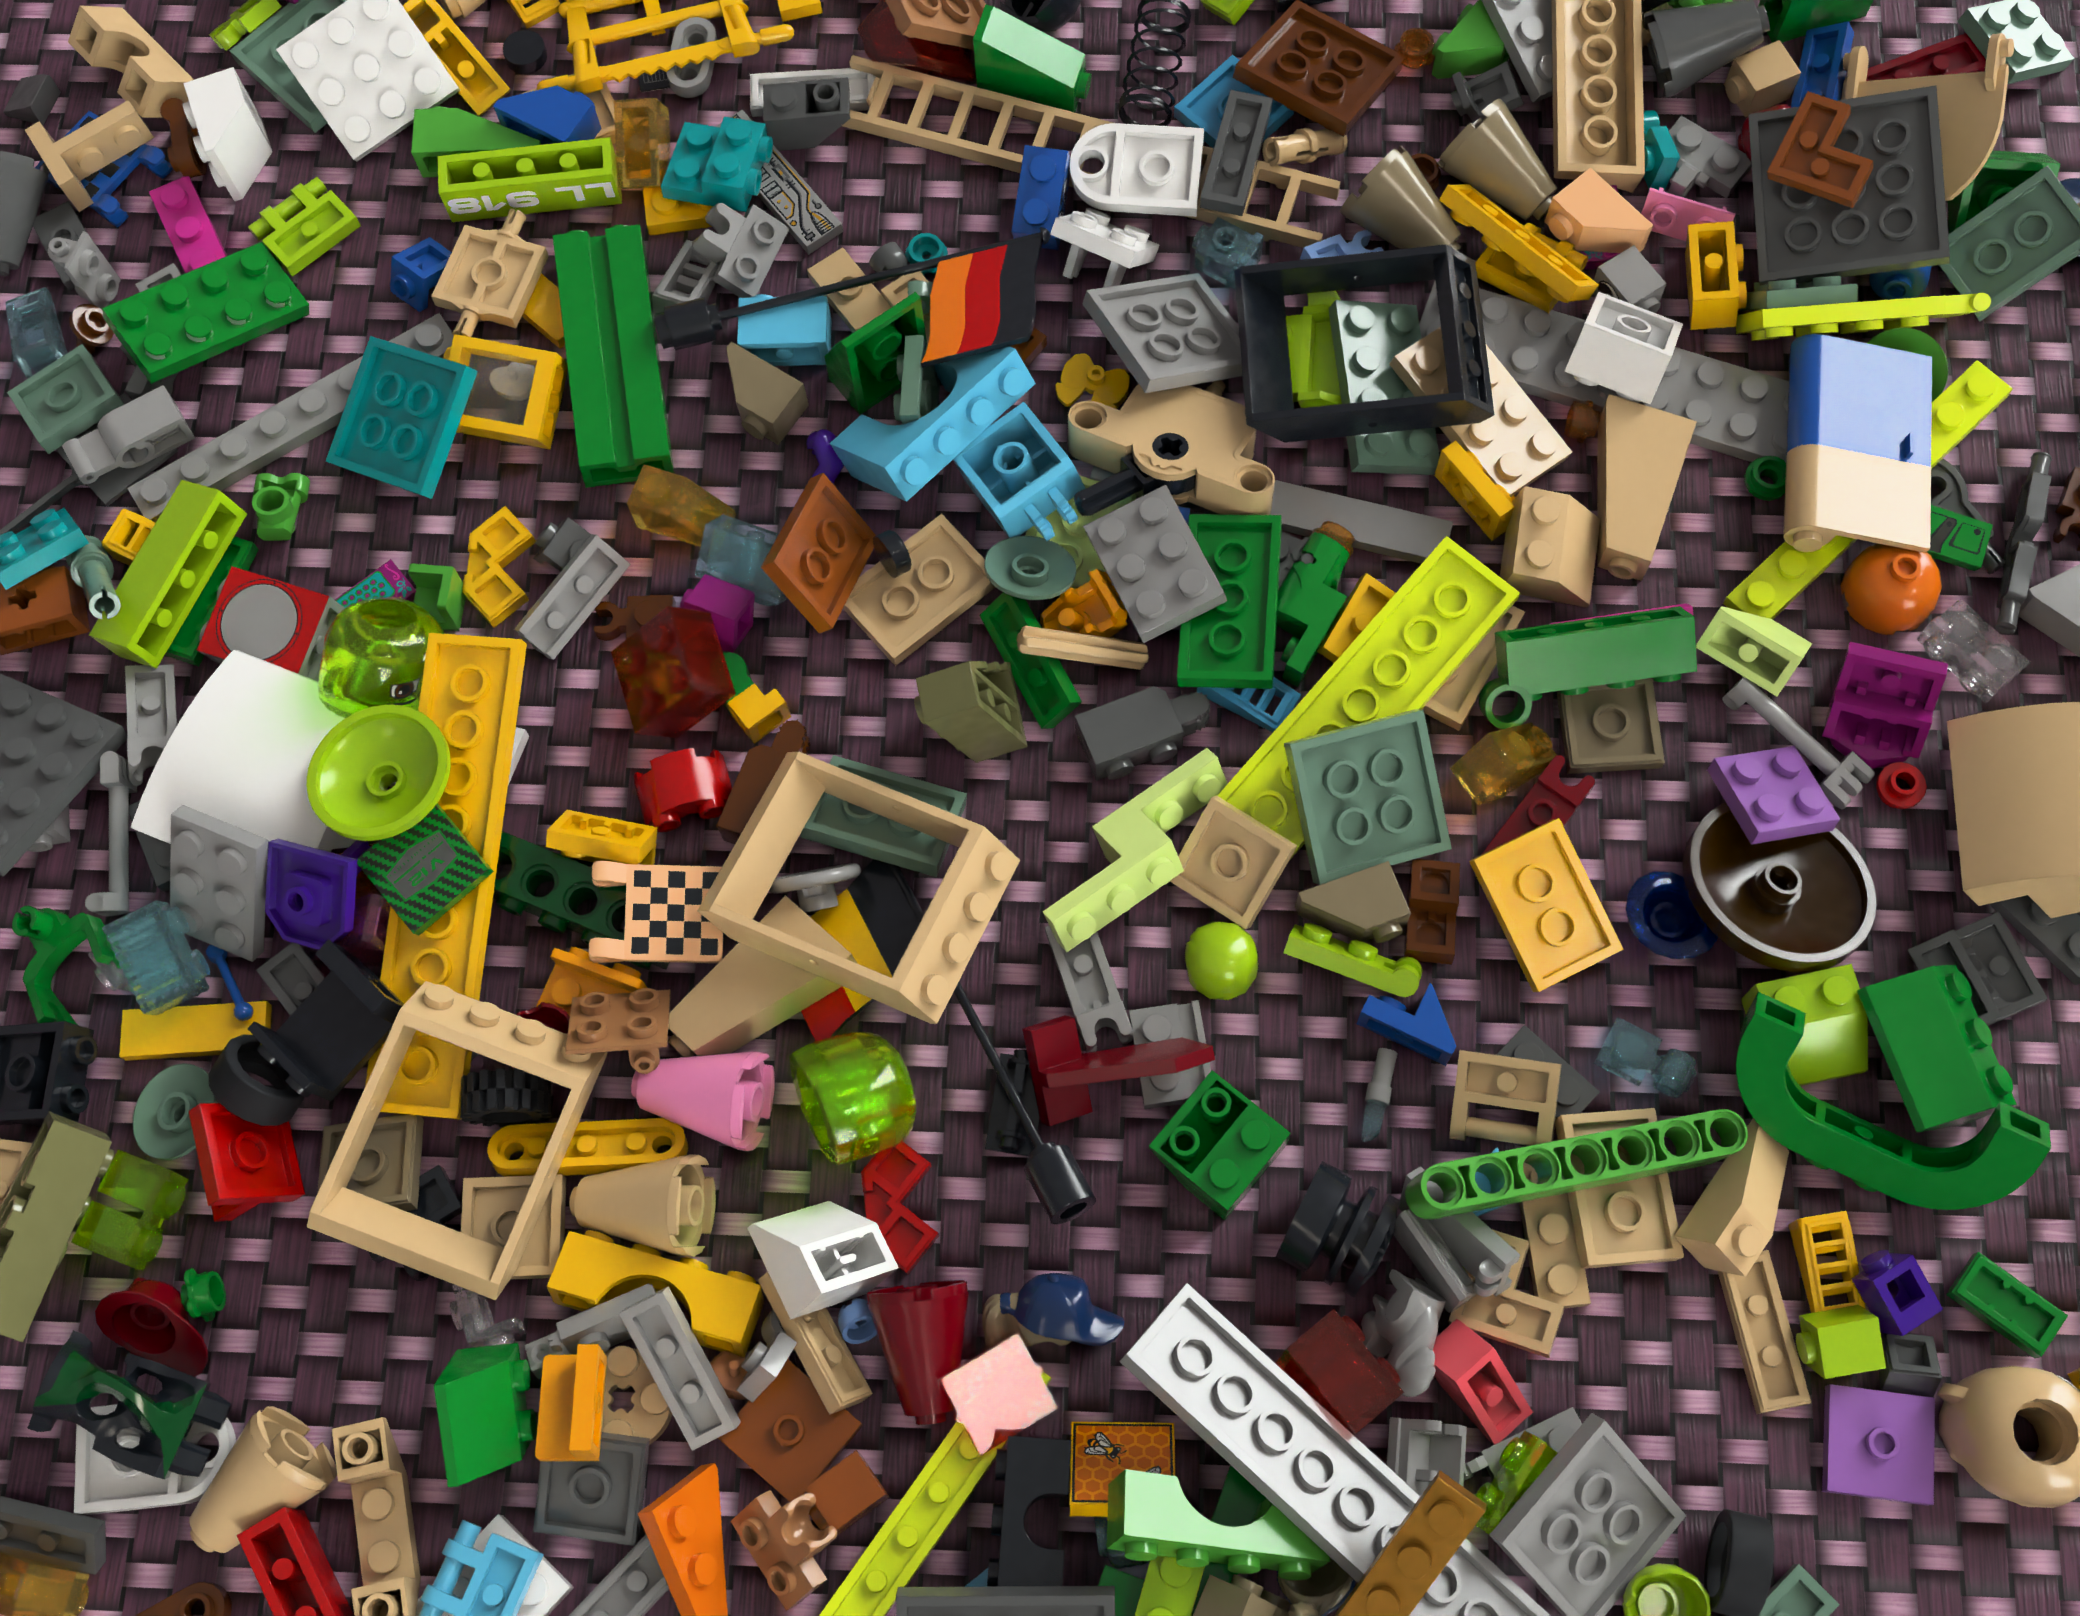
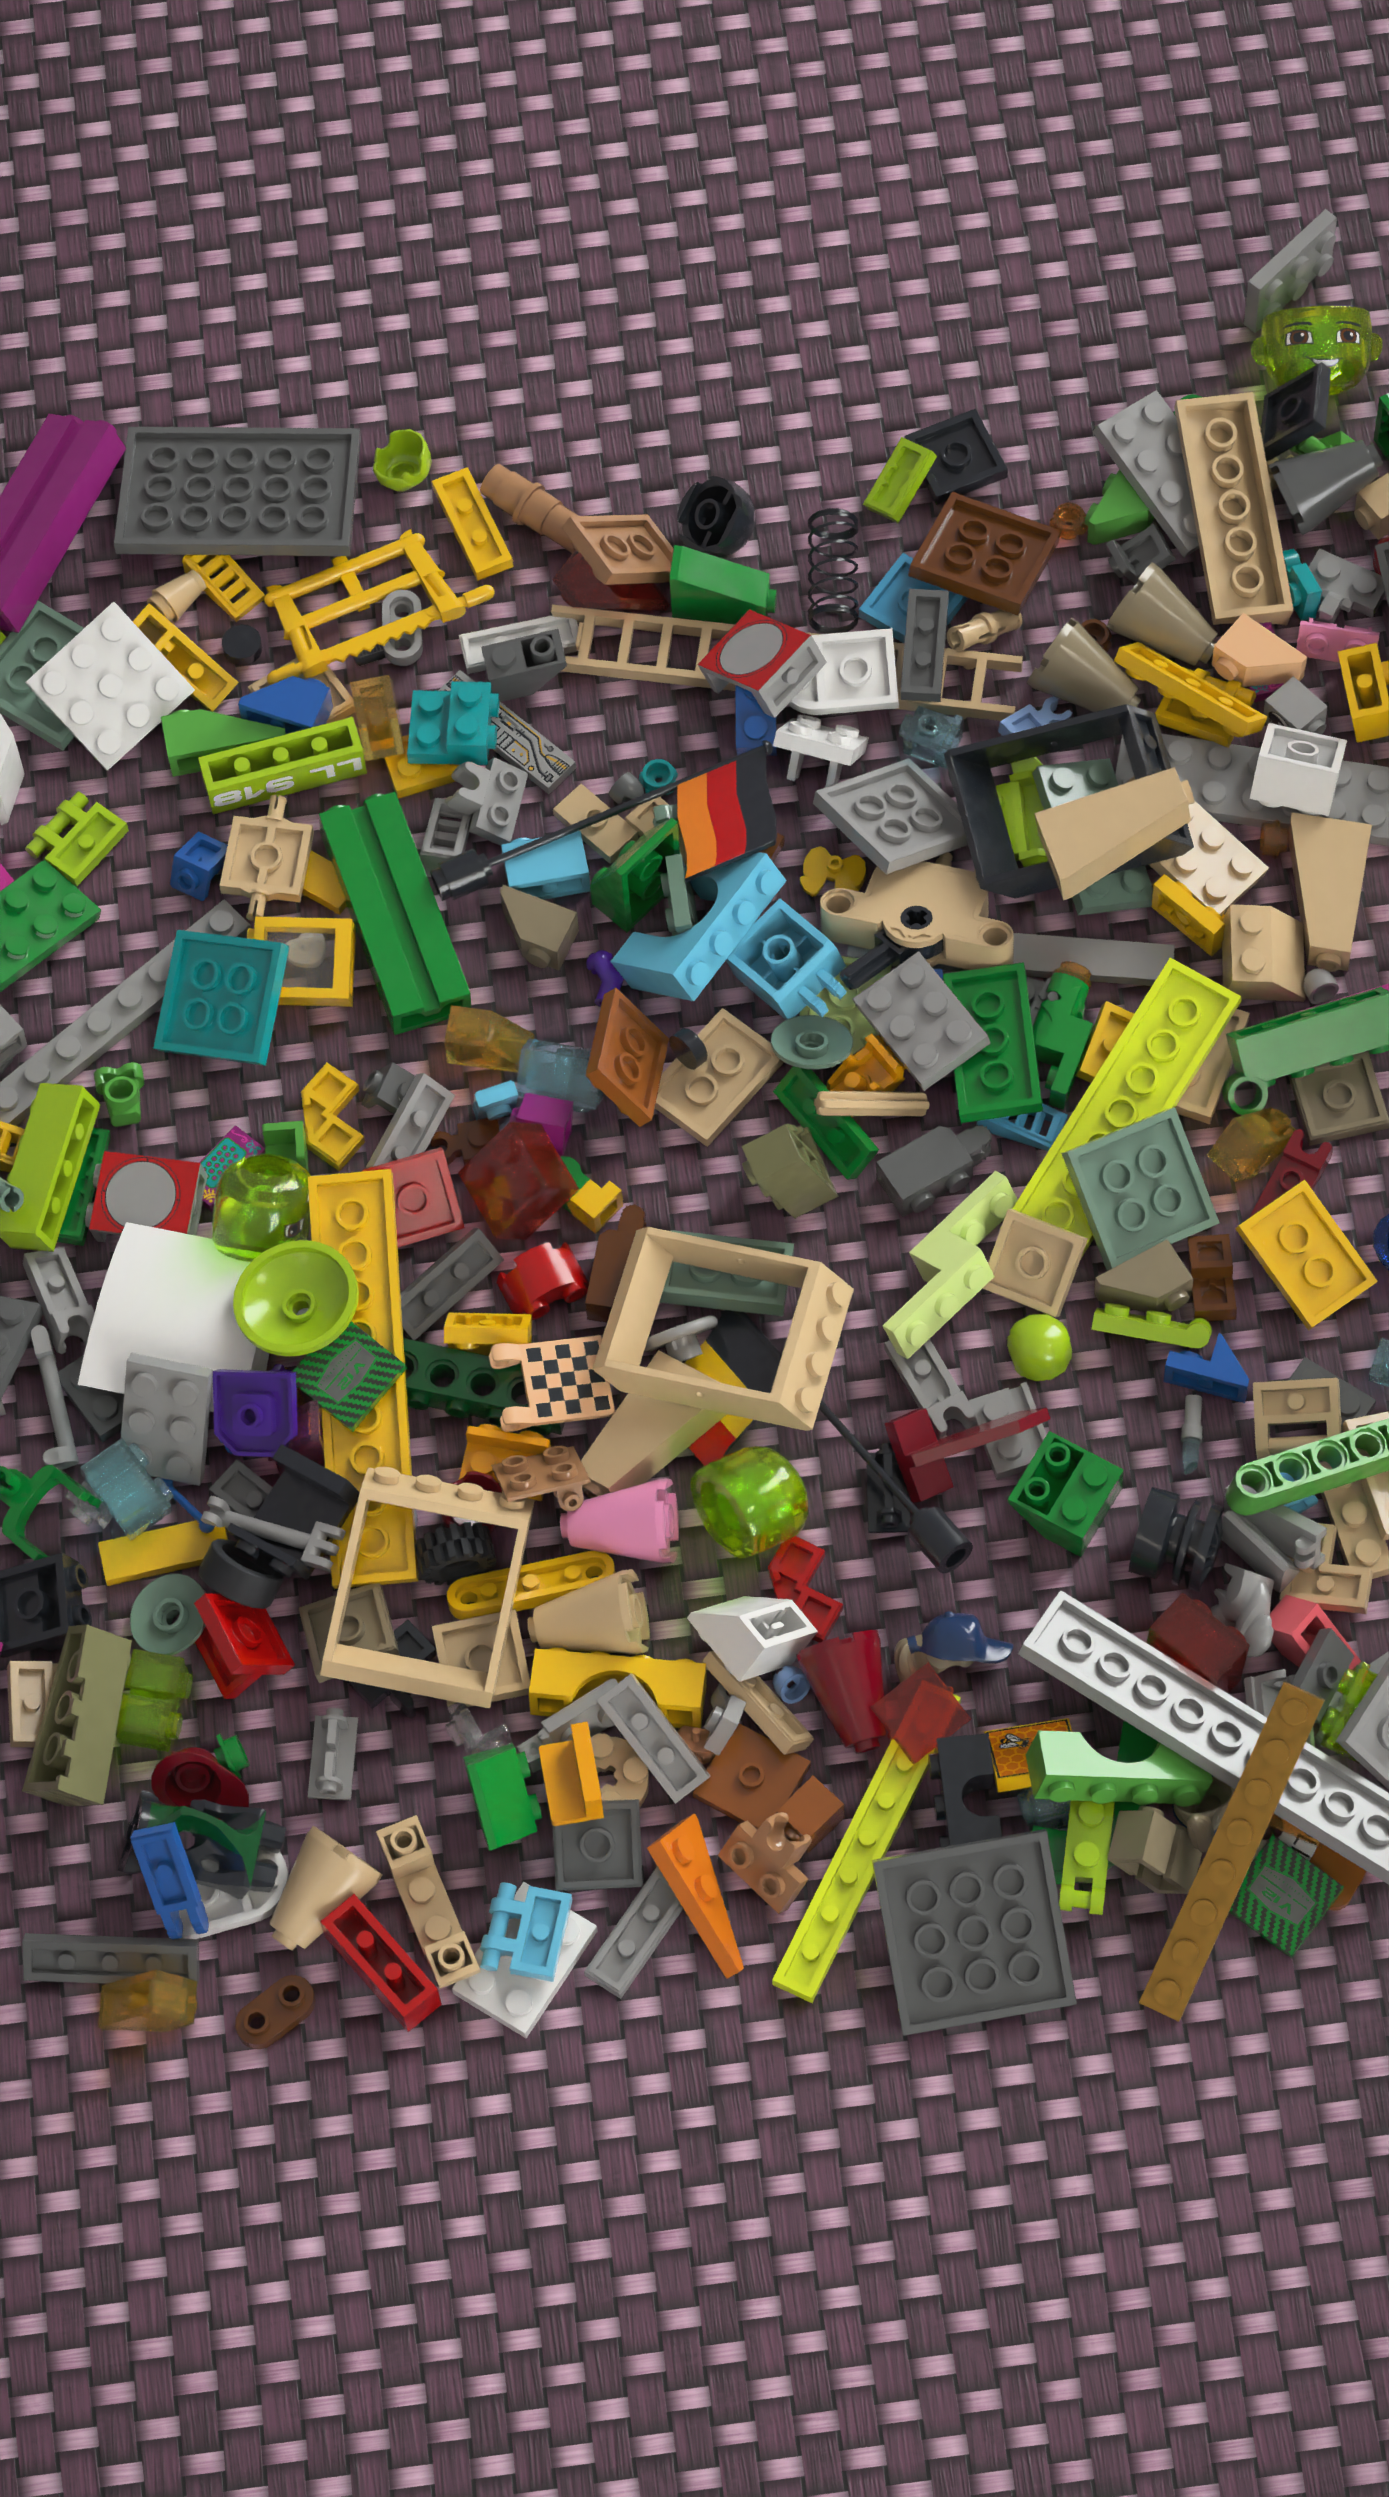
camera: 10 degrees left, 5 degrees down
none -> blue hinge [131,1822,209,1940]
none -> light grey hinge [201,1496,346,1572]
none -> light grey hinge [308,1708,358,1800]
none -> plate [362,1147,465,1248]
none -> dark grey plate [400,1228,504,1341]
none -> medium azure plate [473,1080,518,1120]
none -> light grey panel [697,609,827,718]
none -> tan slope [1034,767,1195,900]
none -> dark grey plate [1291,1628,1354,1723]
none -> light grey hinge [1303,968,1339,1004]

